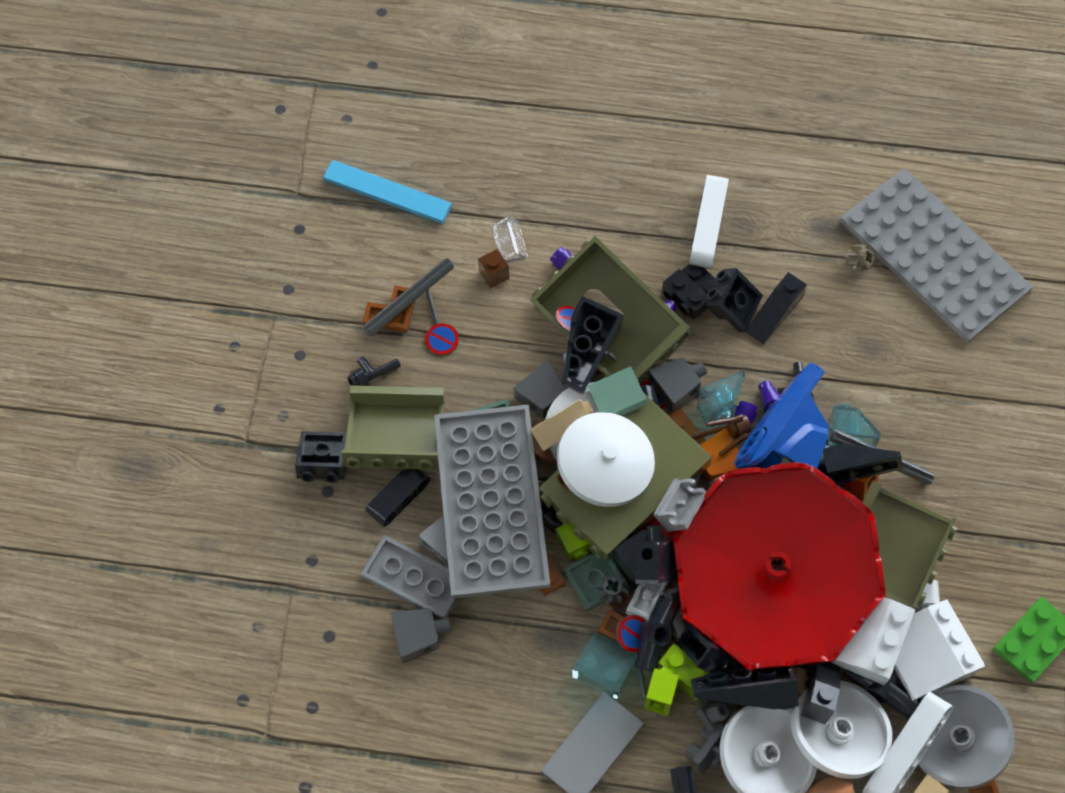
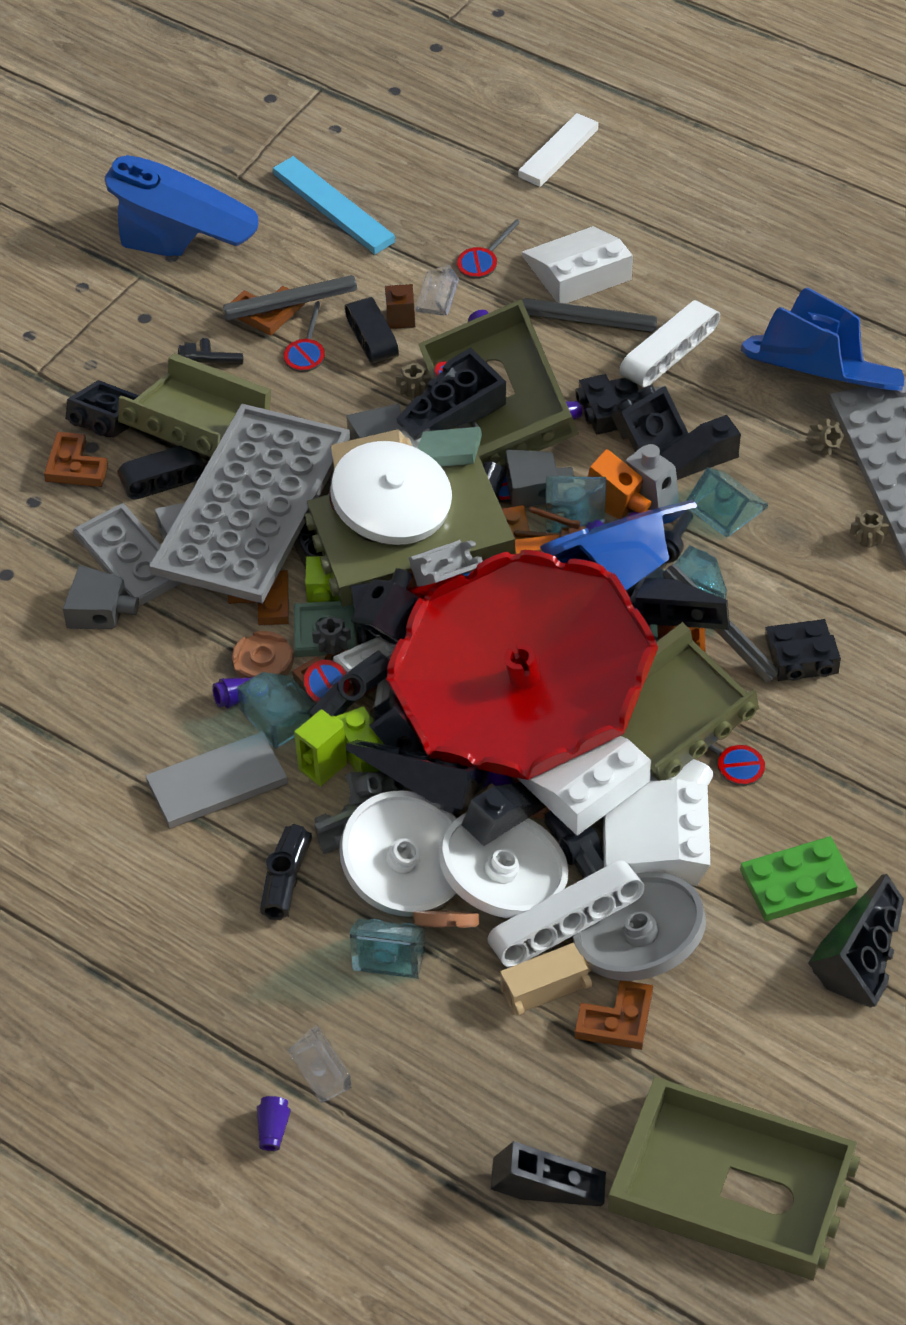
camera: 25 degrees right, 15 degrees down
none -> dark orange plate [44,432,108,487]
none -> blue piece [104,155,259,256]
none -> dark purple cone [212,676,261,709]
none -> nougat tile [232,631,294,685]
none -> black beam [344,297,399,364]
none -> dark tan gear [396,363,431,399]
none -> piece [457,219,520,278]
none -> white tile [518,113,599,187]
none -> white slope [522,226,633,303]
none -> dark grey axle [523,298,657,332]
none -> orange torso [581,449,652,519]
none -> light grey torso [624,444,679,510]
none -> clear light blue slope [686,467,768,538]
none -> piece [708,744,765,786]
none -> blue piece [741,287,904,391]
none -> black plate [765,619,841,682]
none -> dark tan gear [850,511,889,548]

